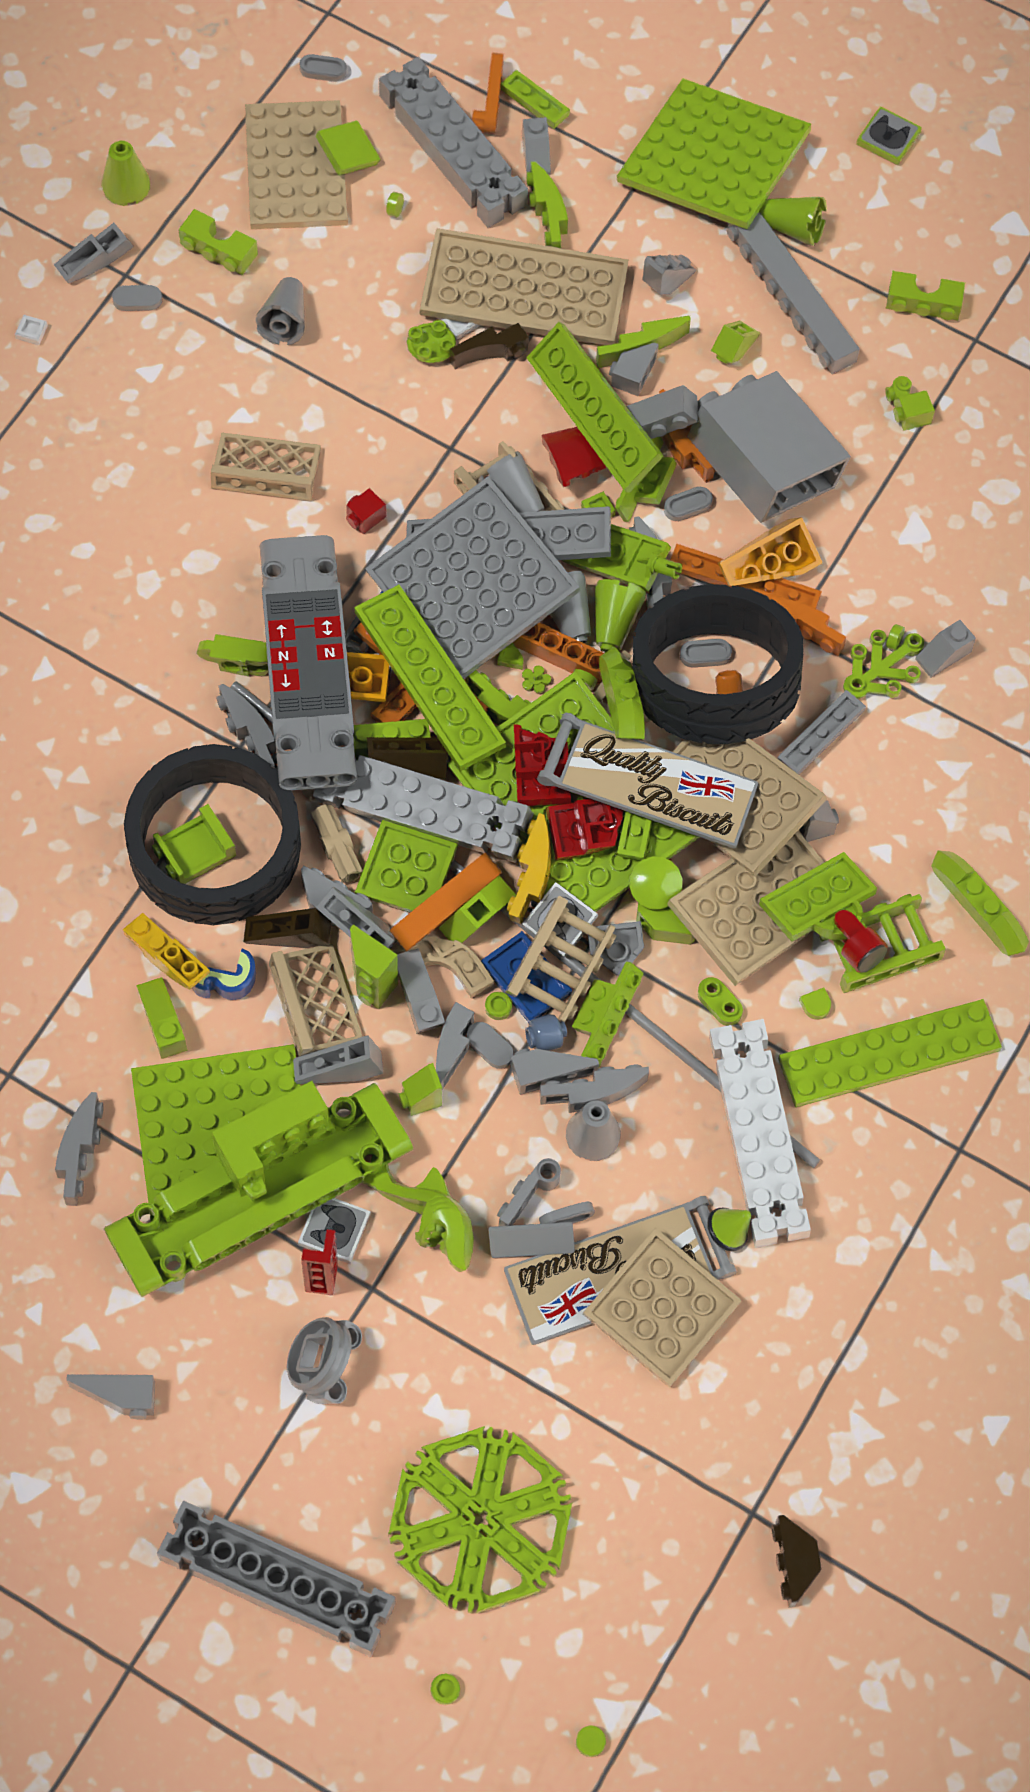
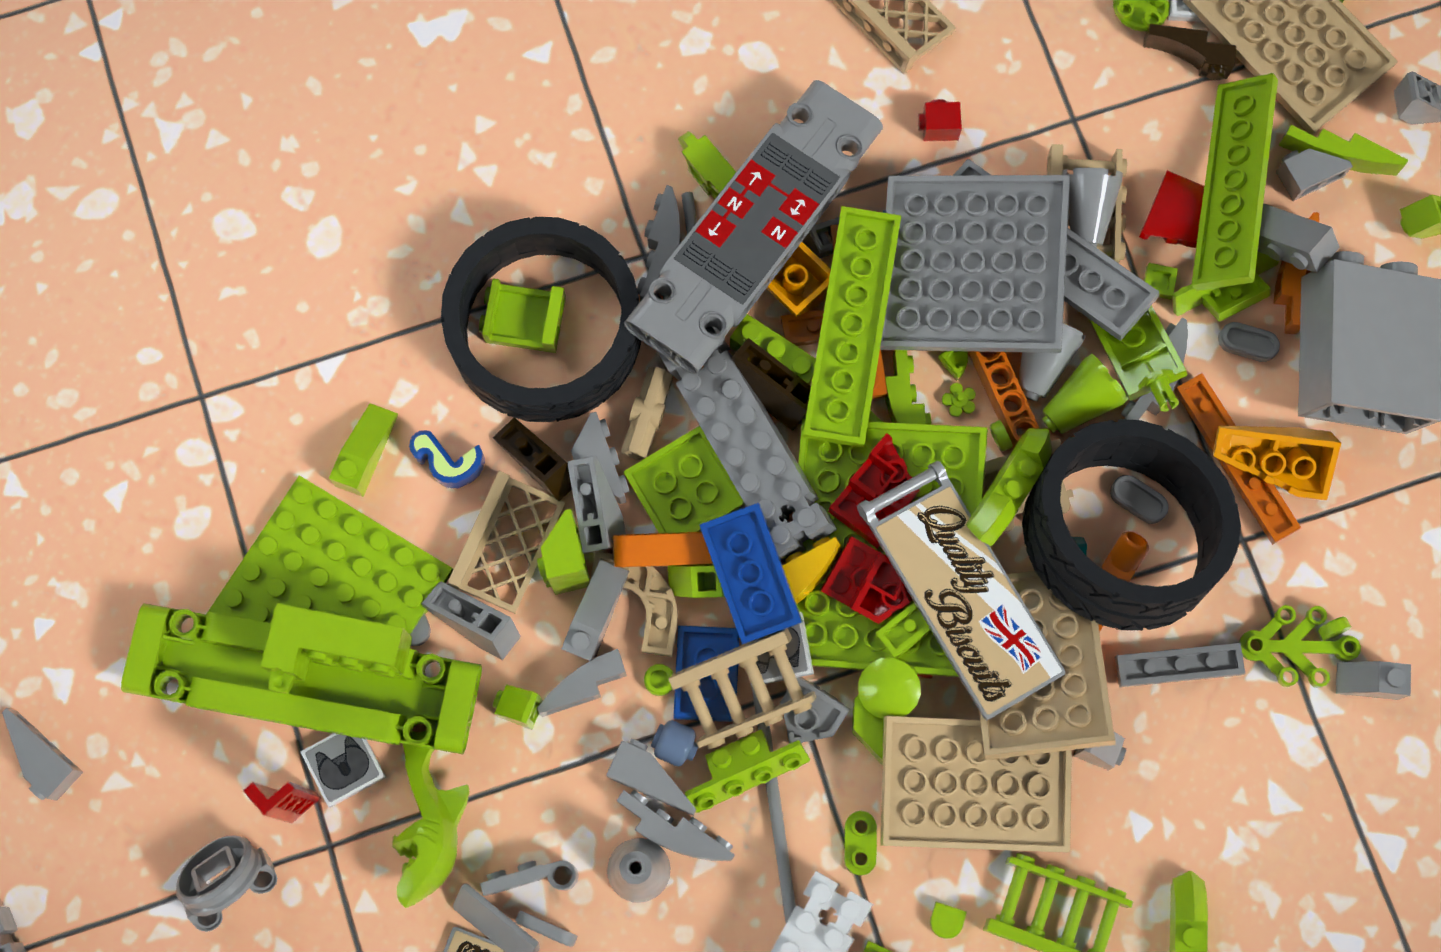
camera: 45 degrees right, 10 degrees up
light grey slope [55,1092,104,1206] -> none
yellow slope [122,913,210,990] -> none
light grey tile [467,1022,513,1069] -> none
lime plate [759,852,888,972] -> none
orange slope [768,596,846,656] -> none
none -> blue plate [699,503,803,644]

